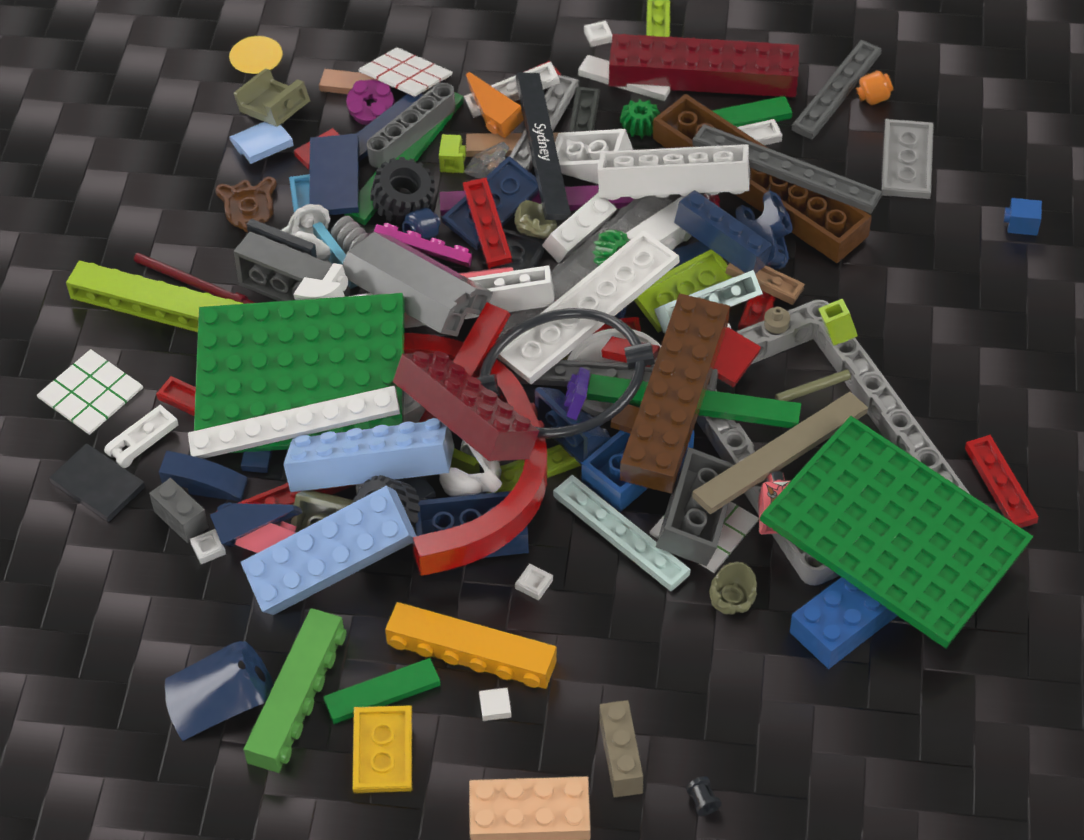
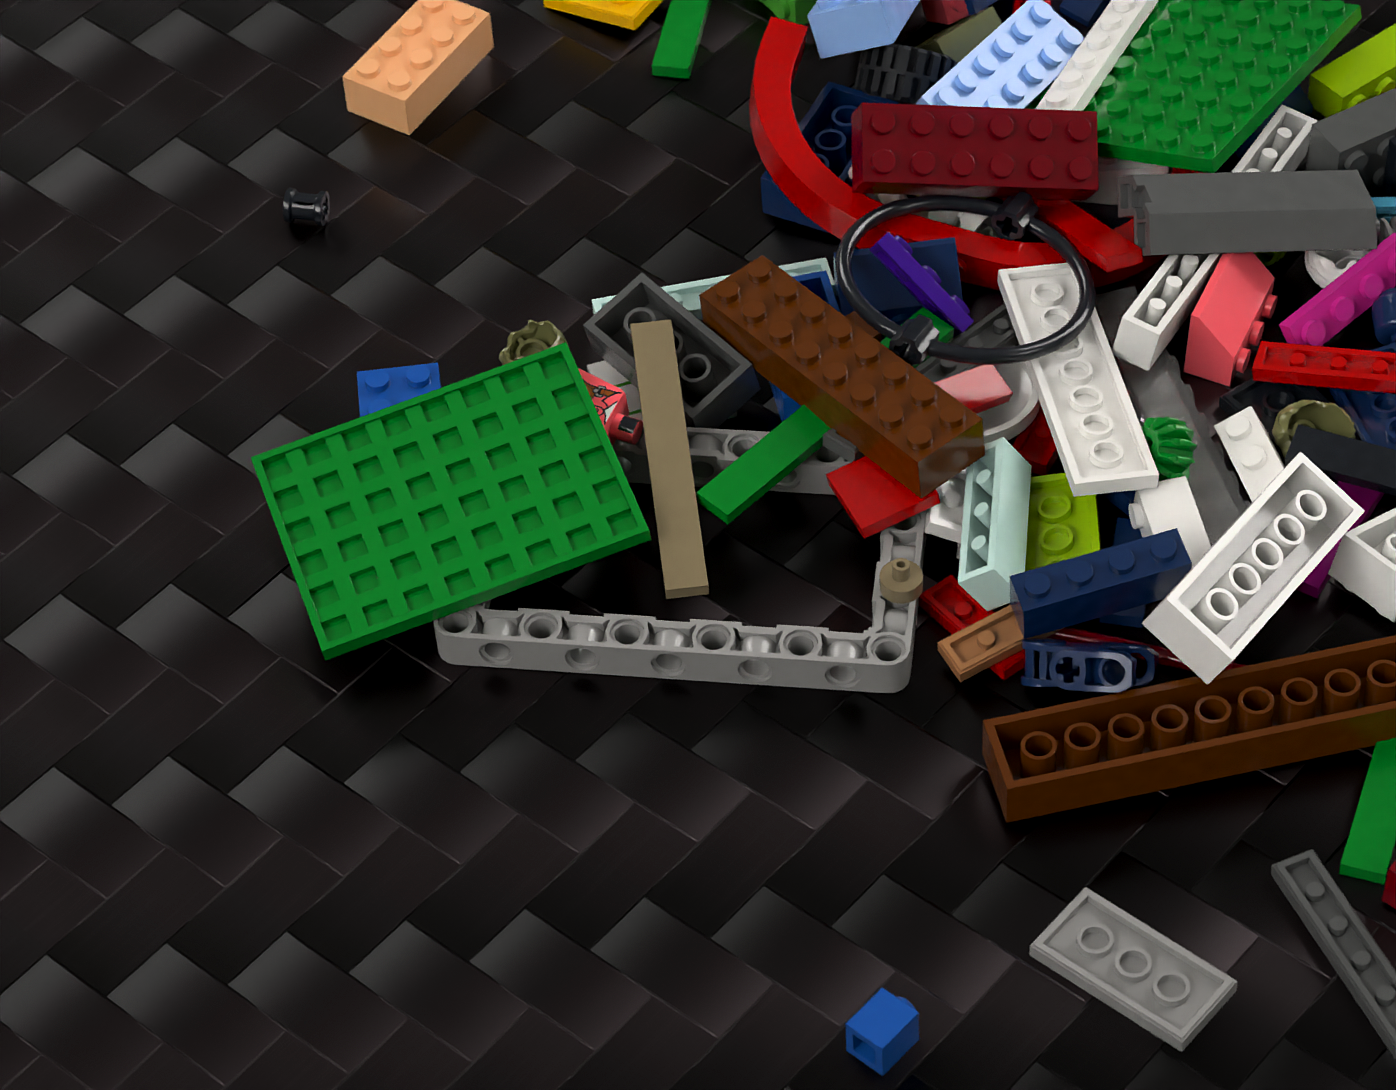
camera: 125 degrees right, 5 degrees down
white brick [293,263,348,300] -> none
light orange brick [385,602,557,689] -> none
white tile [479,688,511,721] -> none
white tile [515,564,553,600] -> none
dark tan brick [600,700,643,797] -> none
dark grey tile [692,124,882,213] -> none
white tile [737,119,782,145] -> none
olive bar [775,369,851,401] -> none
lime brick [818,299,858,346] -> none
orange head [856,71,893,106] -> none
red plate [965,435,1039,528] -> none

